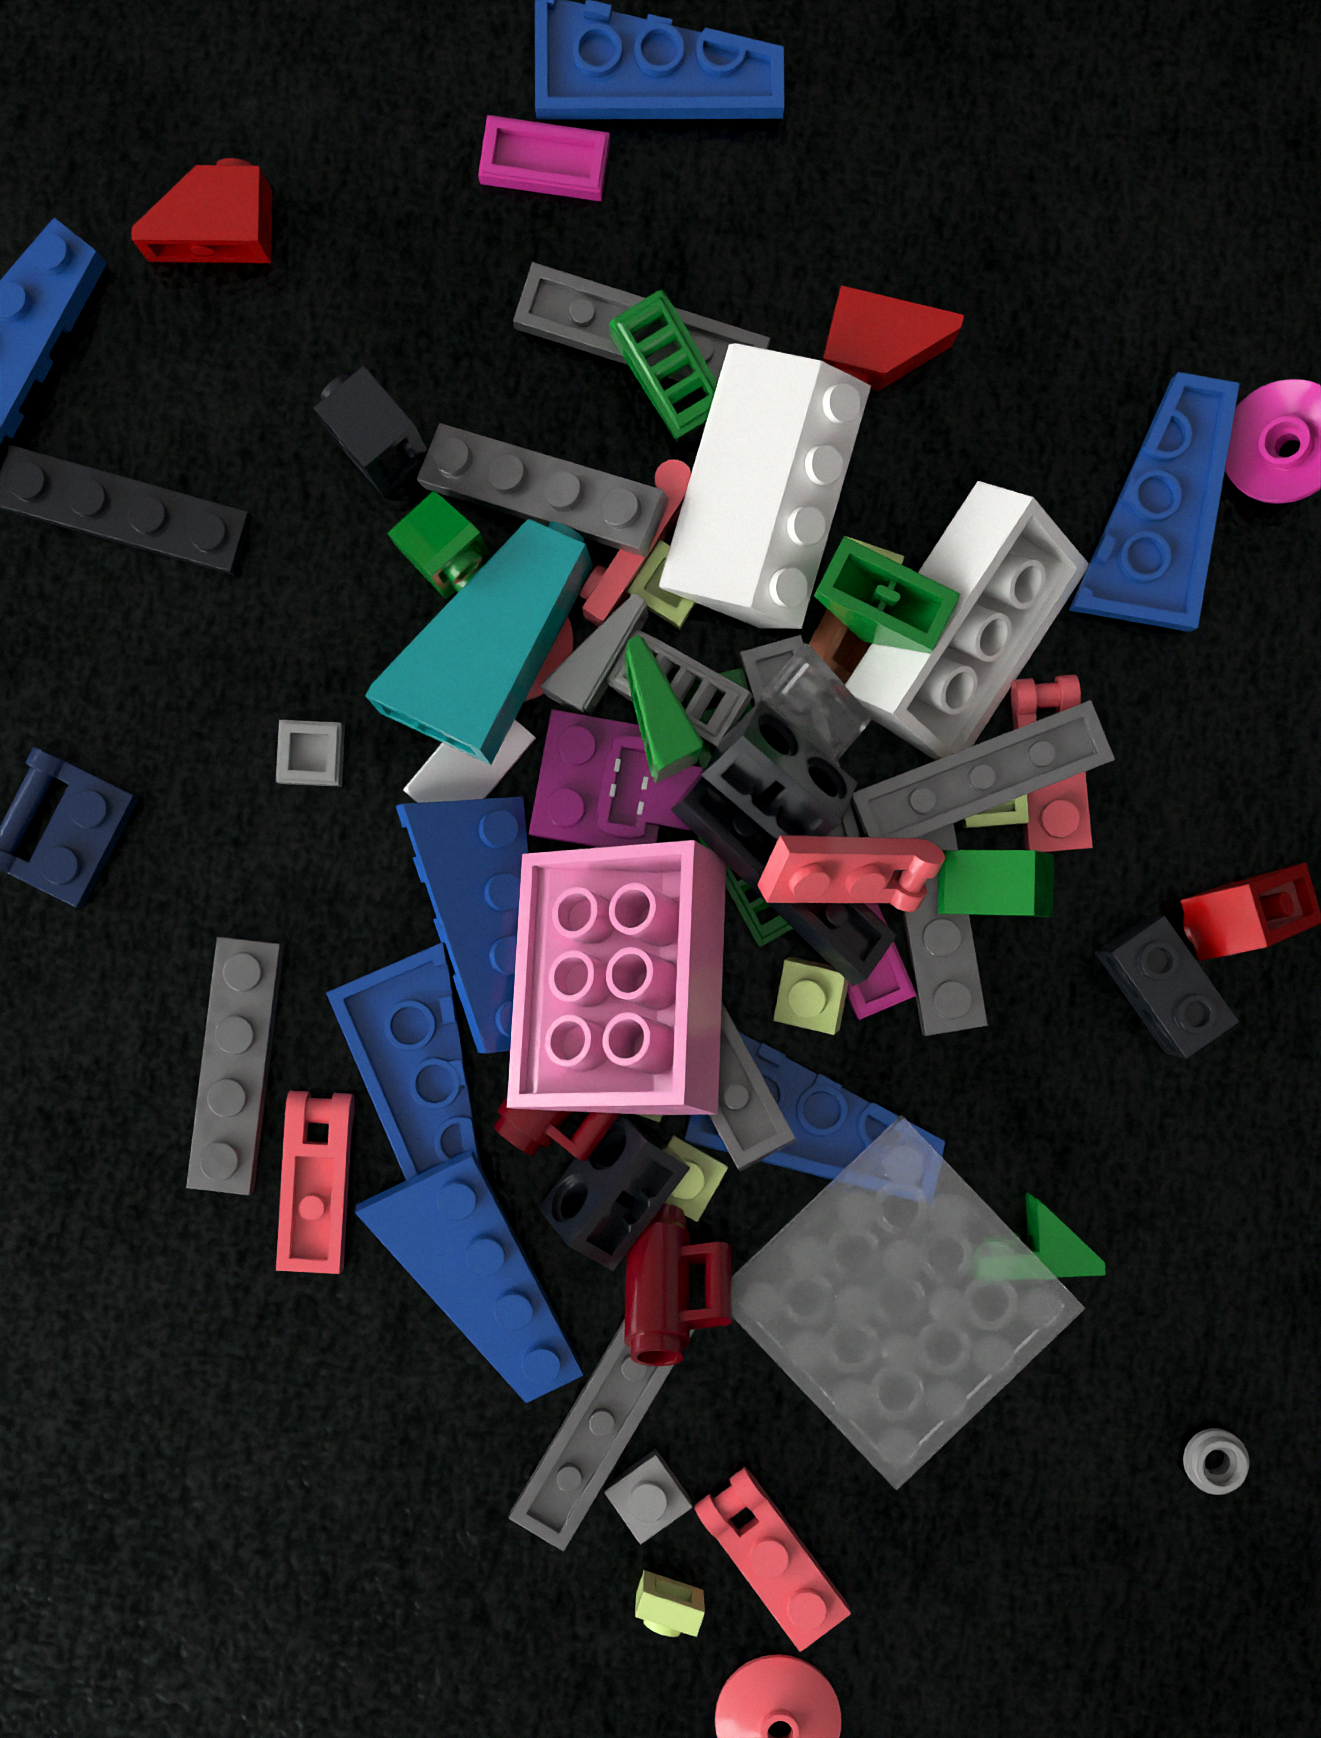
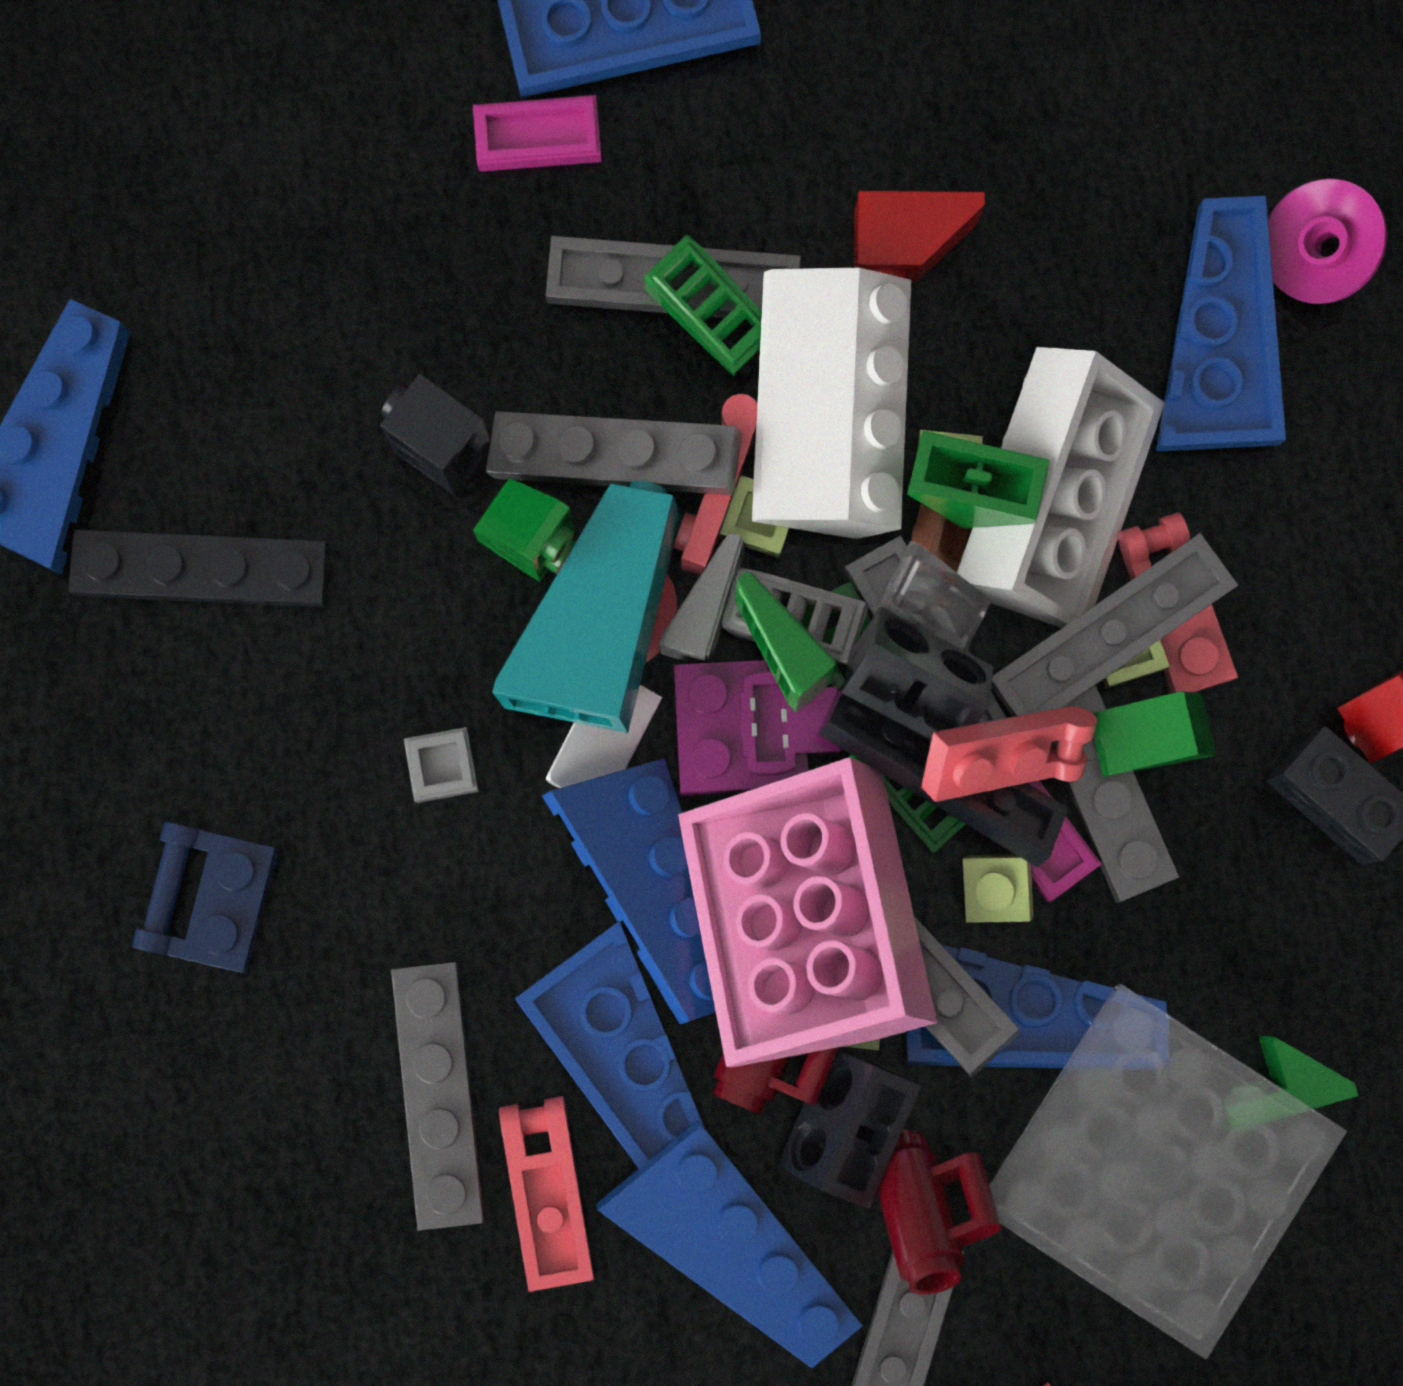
camera: 15 degrees left, 5 degrees down
red slope [131,158,272,263] -> none
yellowish green plate [665,1133,728,1222] -> none

